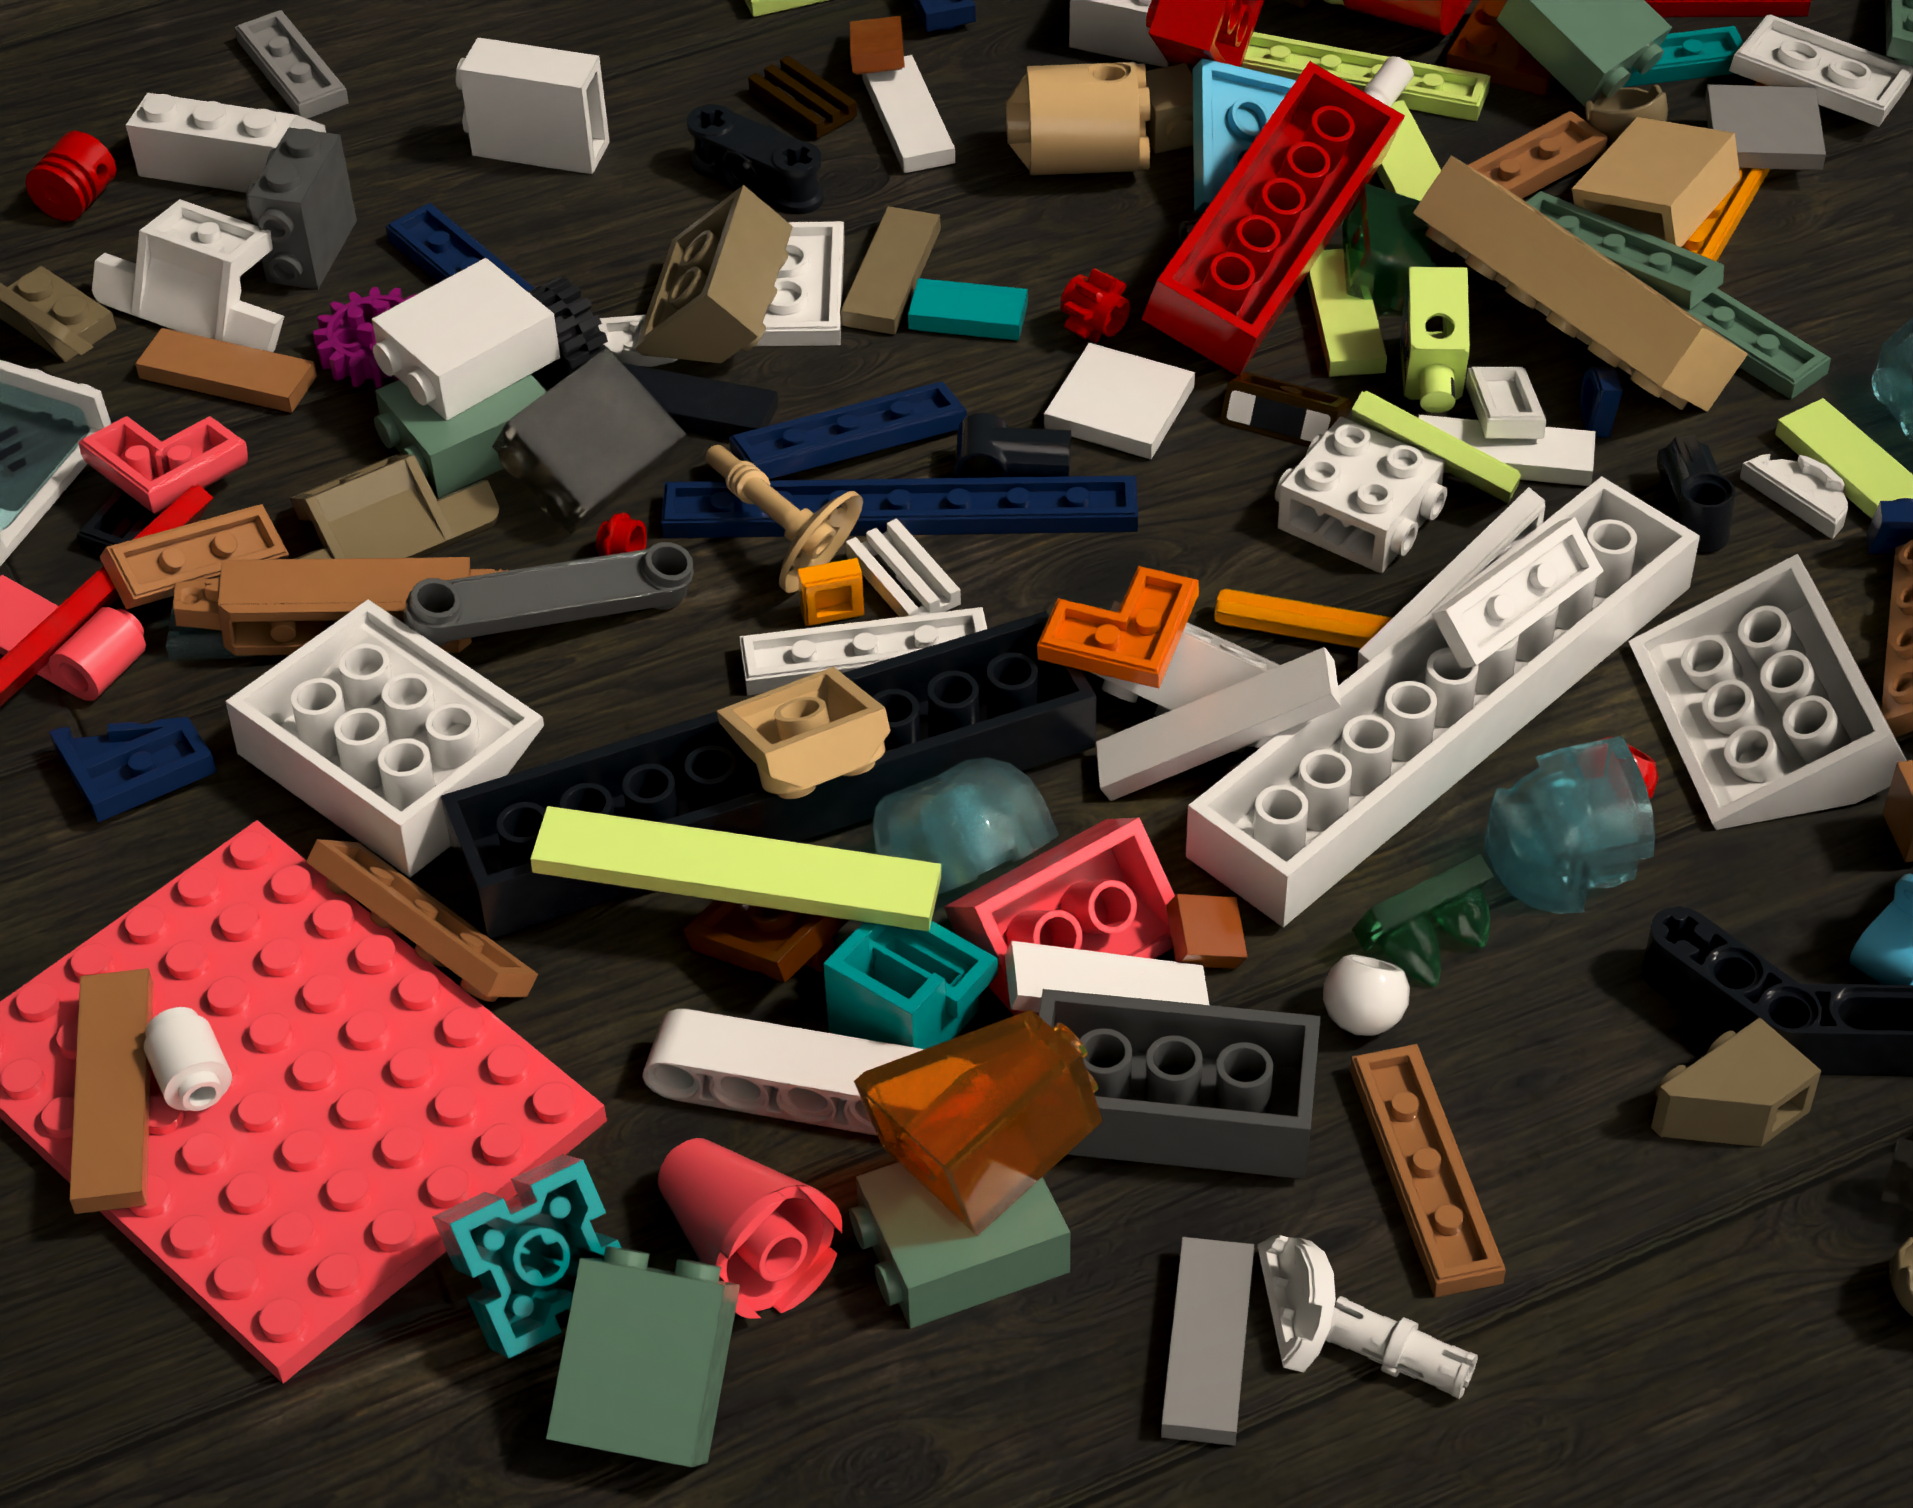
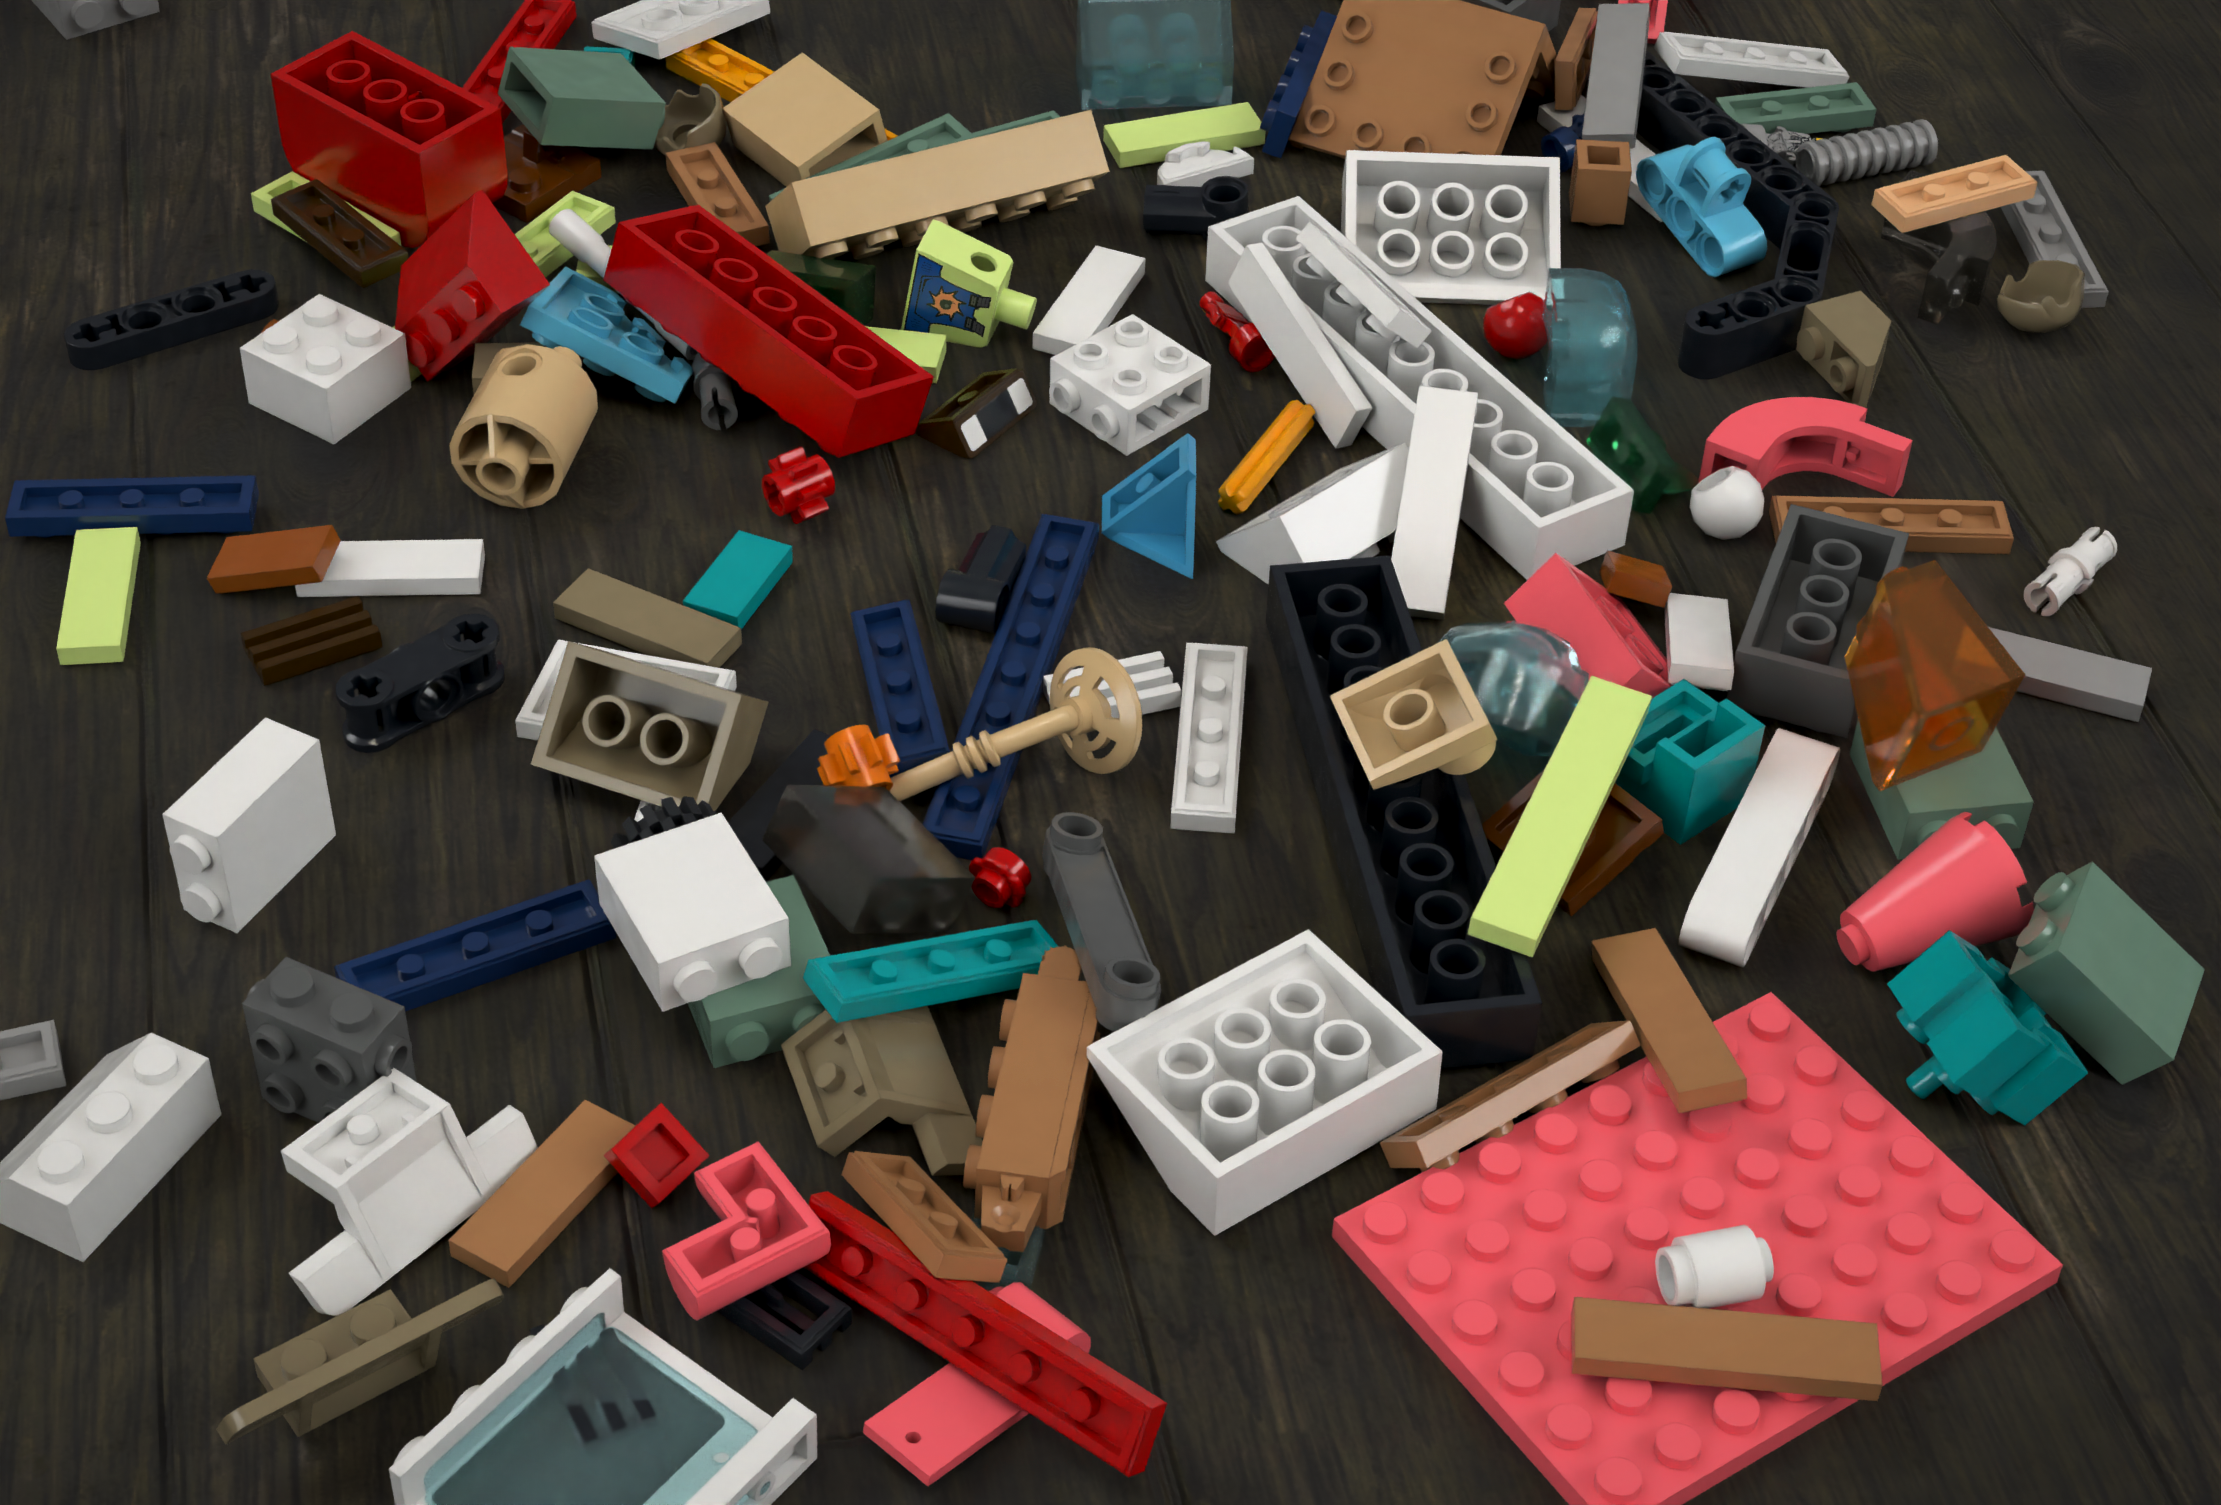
camera: 80 degrees left, 5 degrees down
red piece [25,131,117,222] -> none
dark blue wing [49,717,217,823] -> none
magenta gear [313,287,417,388] -> none
light orange tile [797,558,864,626] -> none
orange tile [1037,566,1199,689] -> none
white tile [1044,343,1195,459] -> none
white tile [1258,1235,1336,1373] -> none
yellowish green tile [1352,391,1521,504] -> none
white tile [1466,367,1546,439] -> none
dark blue tile [1580,366,1623,437] -> none
light grey tile [1705,84,1826,170] -> none
none -> red plate [603,1103,710,1209]
none -> teal tile [803,920,1059,1023]
none -> orange gear [817,725,900,805]
none -> dark azure slope [1102,433,1196,579]
none -> medium nougat tile [1591,928,1747,1113]
none -> coral arch [1698,397,1913,497]

